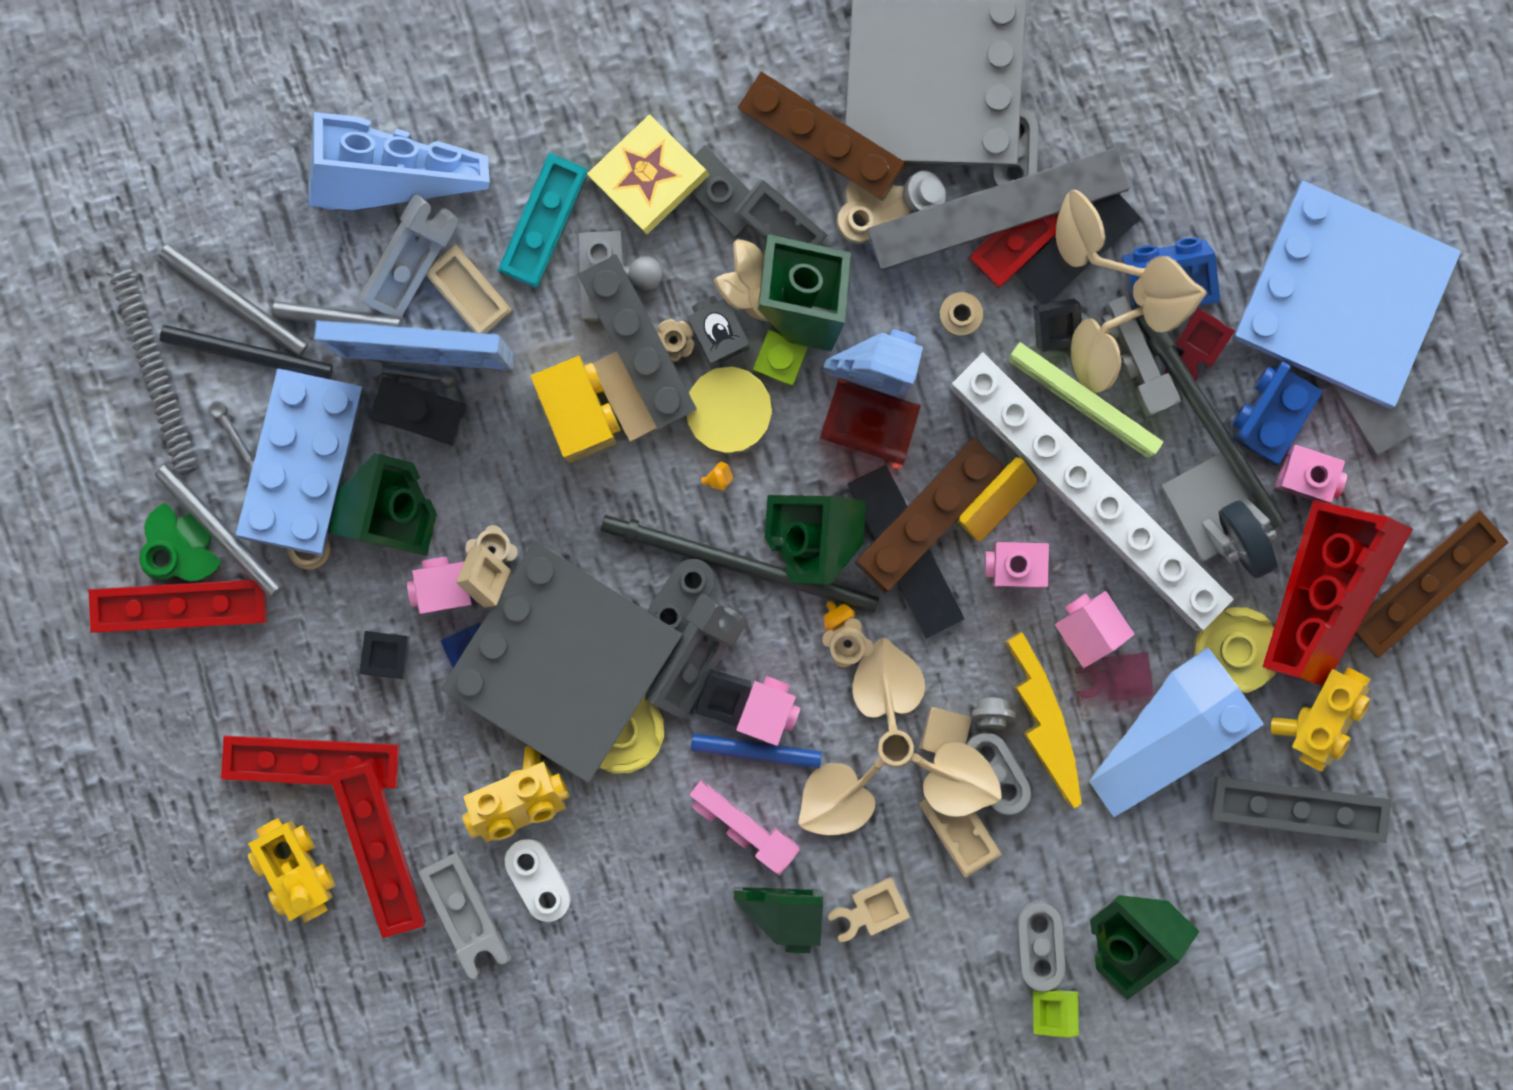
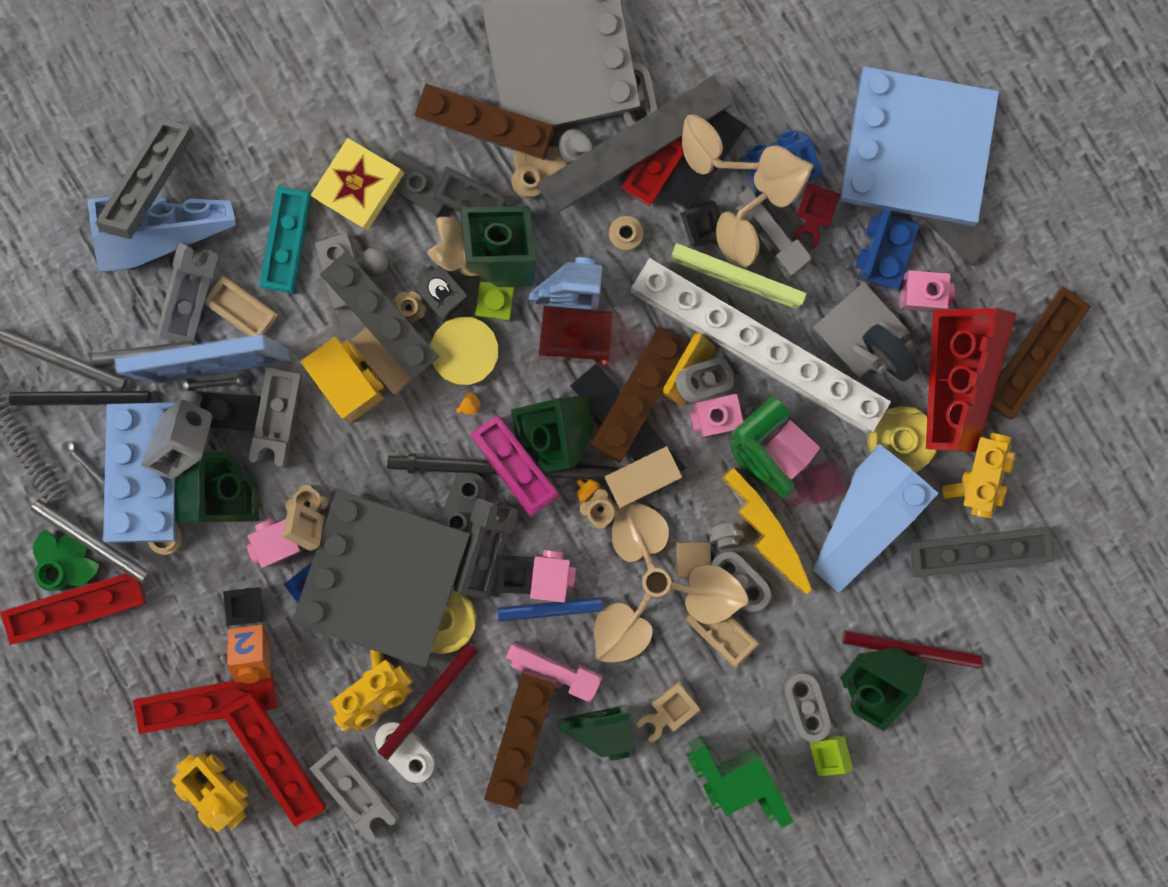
camera: 15 degrees left, 0 degrees up
pearl dark grey bar [1131,305,1286,530] -> none
none -> dark grey plate [95,118,194,239]
none -> light grey torso [141,391,212,480]
none -> orange brick [227,624,271,684]
none -> light grey plate [249,368,303,468]
none -> dark red bar [377,643,478,761]
none -> dark pink tile [470,415,559,517]
none -> reddish brown plate [484,668,557,810]
none -> tan tile [604,446,682,508]
none -> light grey plate [676,358,734,403]
none -> green bracket [686,736,794,829]
none -> green piece [730,396,794,498]
none -> dark red bar [842,630,982,669]

